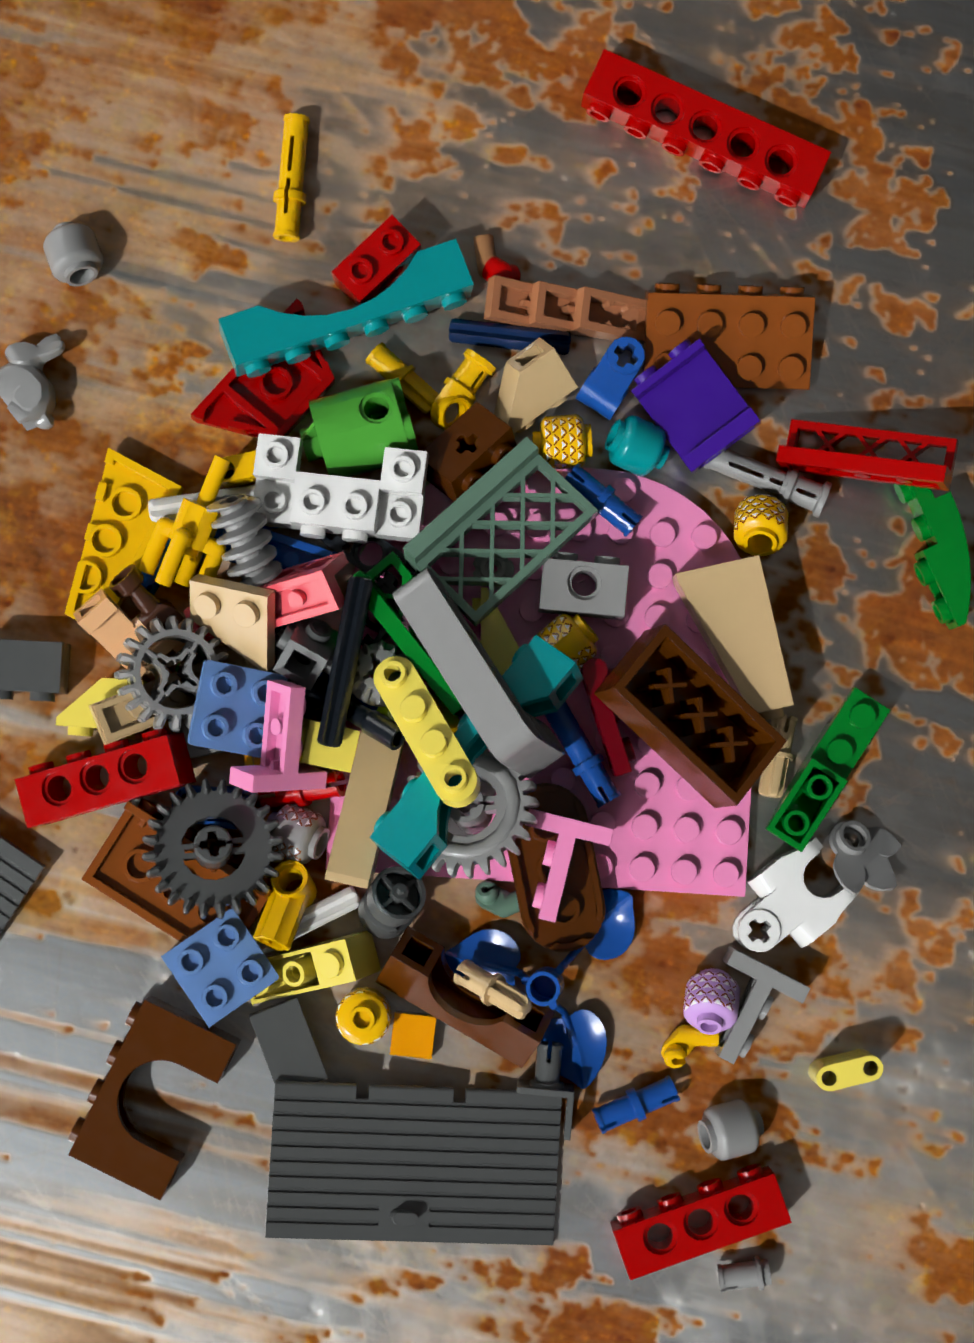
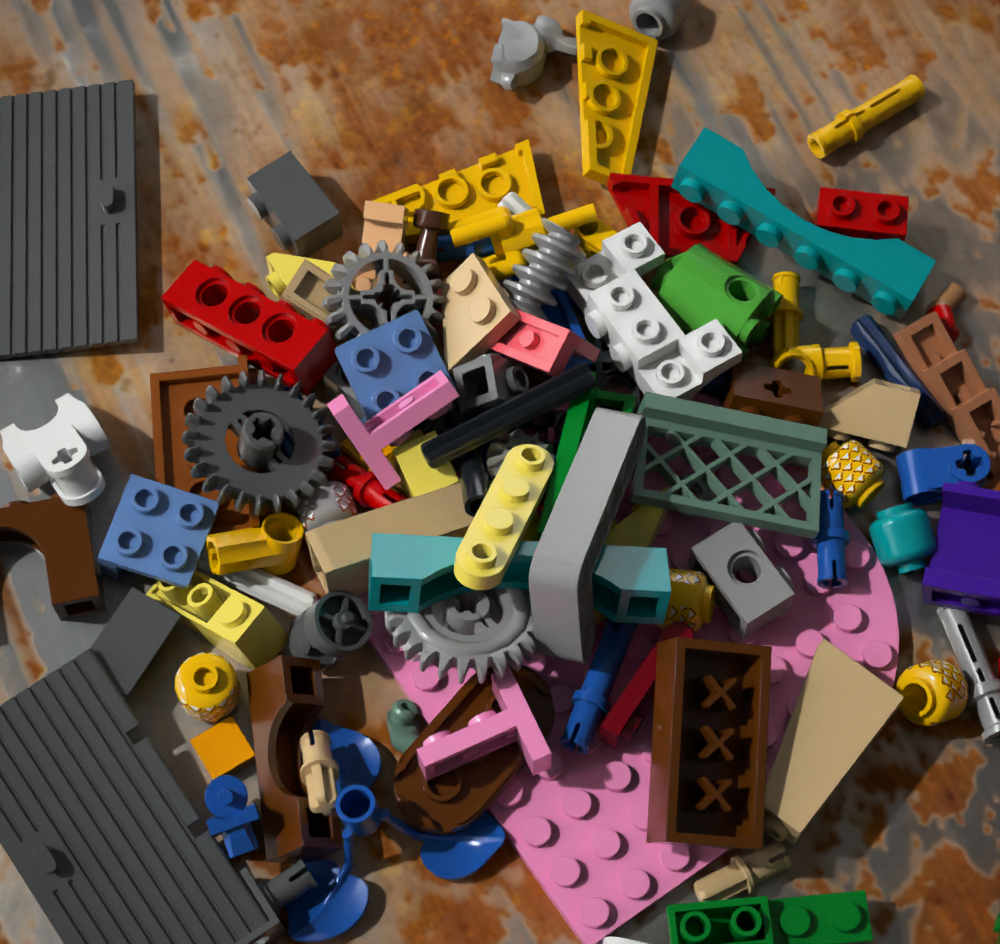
camera: 55 degrees right, 20 degrees down
none -> white piece [0,393,111,507]
none -> blue hips [204,775,260,858]
none -> yellow wing [575,9,658,186]

